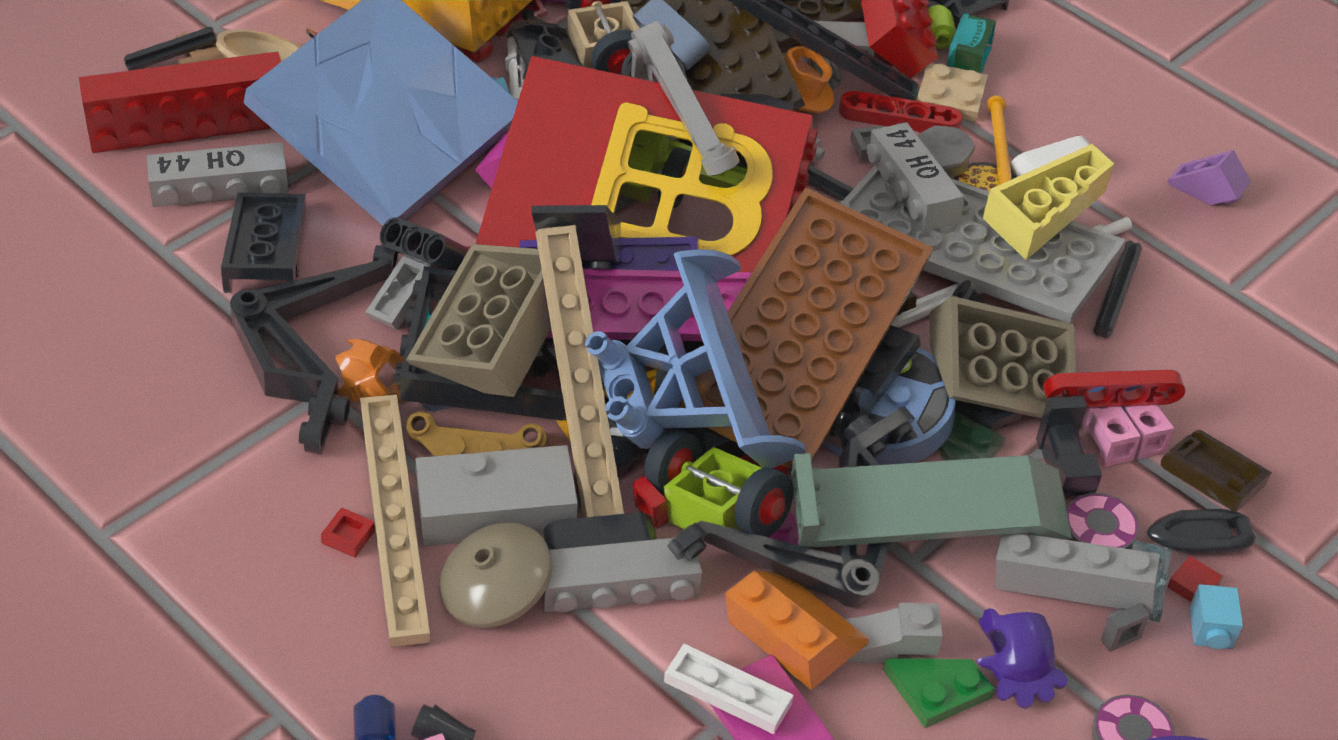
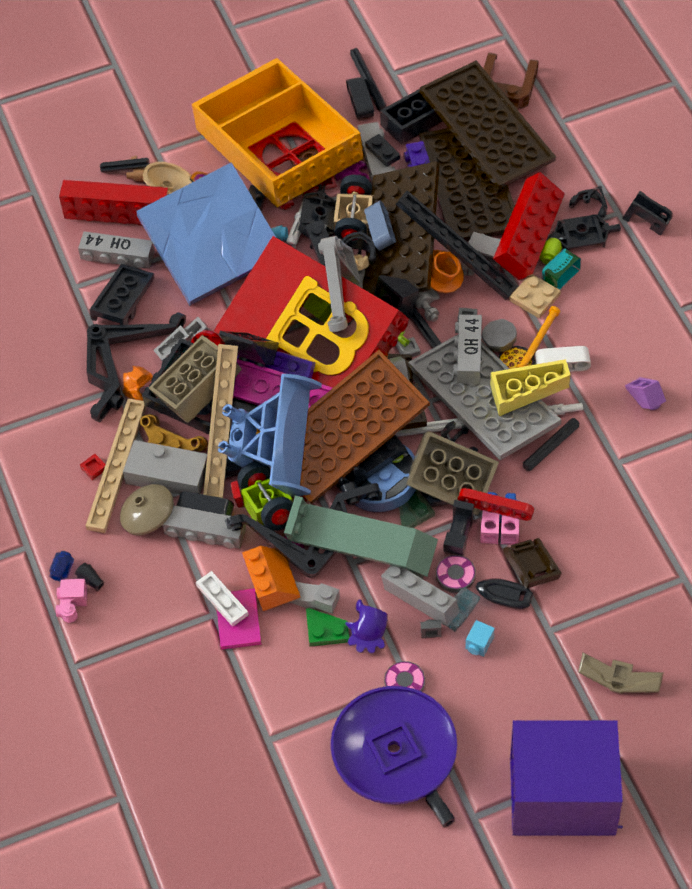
camera: 30 degrees right, 10 degrees up
black beam [380,217,469,270] -> none
red beam [839,91,962,132] -> none
red tile [1167,556,1223,602] -> none

